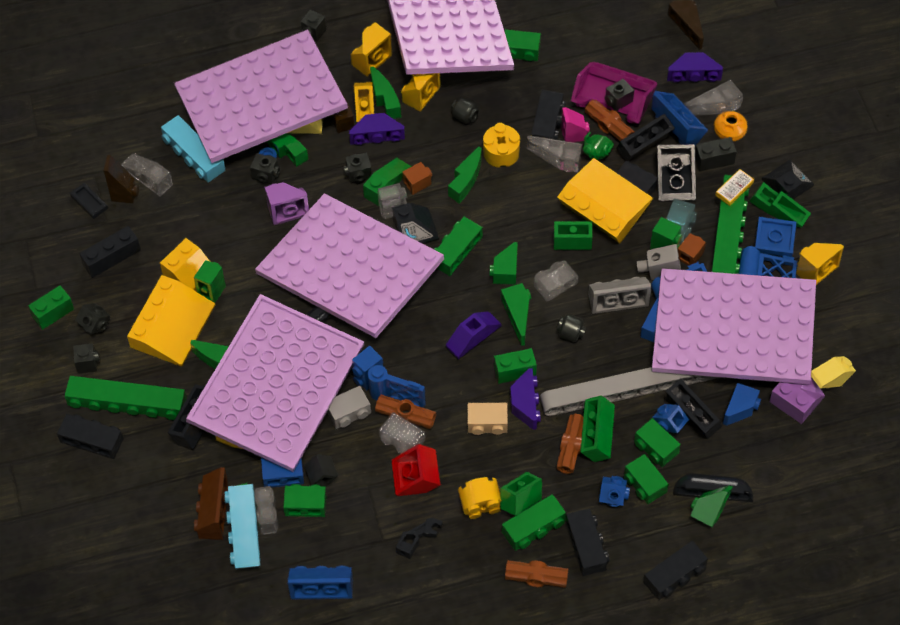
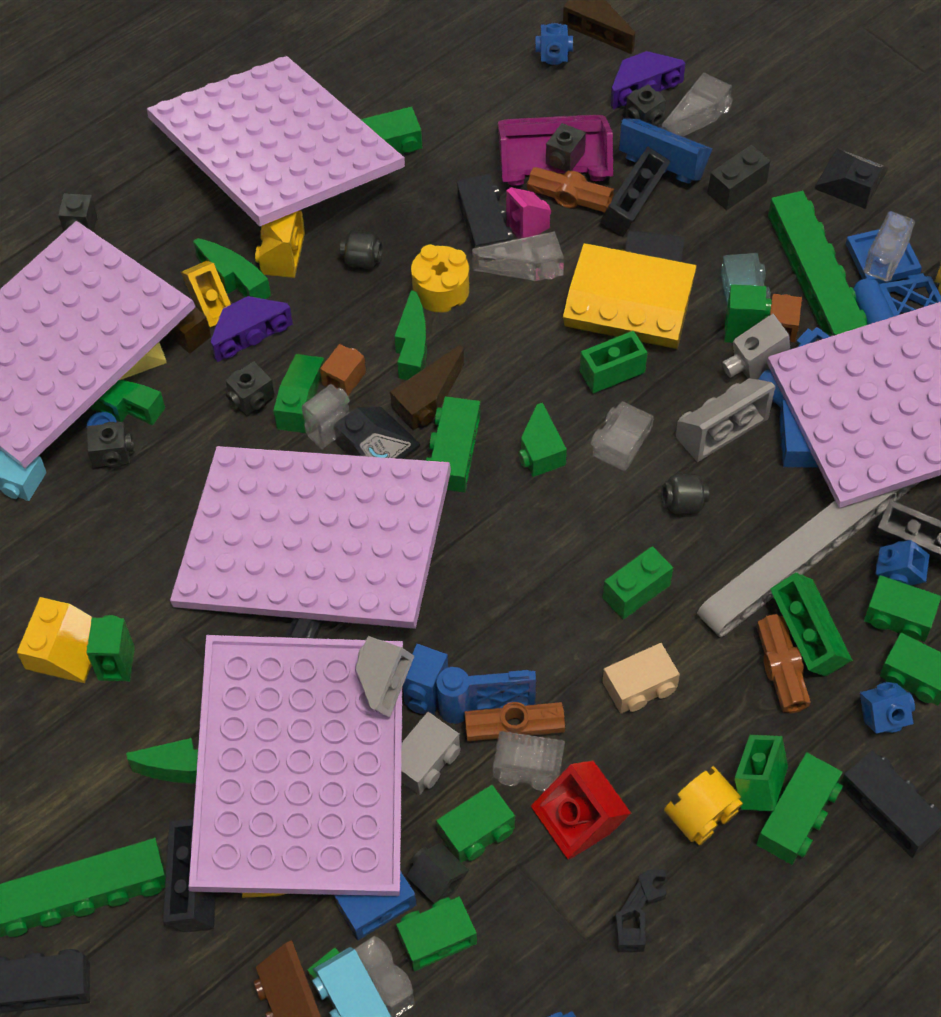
camera: 25 degrees left, 0 degrees up
yellow slope [127,275,215,367] -> none
medium lavender slope [265,182,309,225] -> none
yellow slope [351,22,392,76] -> none
dark purple slope [446,312,502,359] -> none
green slope [501,283,531,346] -> none
dark orange piece [505,560,568,587] -> none
dark purple slope [510,368,541,430] -> none
green hair [583,132,614,160] -> none
black slope [657,144,696,201] -> none
light orange piece [714,111,747,141] -> none
tile [715,169,754,206] -> none
green slope [749,182,811,228] -> none
none -> light grey slope [355,636,414,718]
none -> dark brown slope [390,345,464,431]
none -> green brick [436,785,515,863]
none -> blue brick [536,23,573,65]
none -> pearl dark grey brick [625,84,666,126]
none -> clear brick [864,211,915,282]

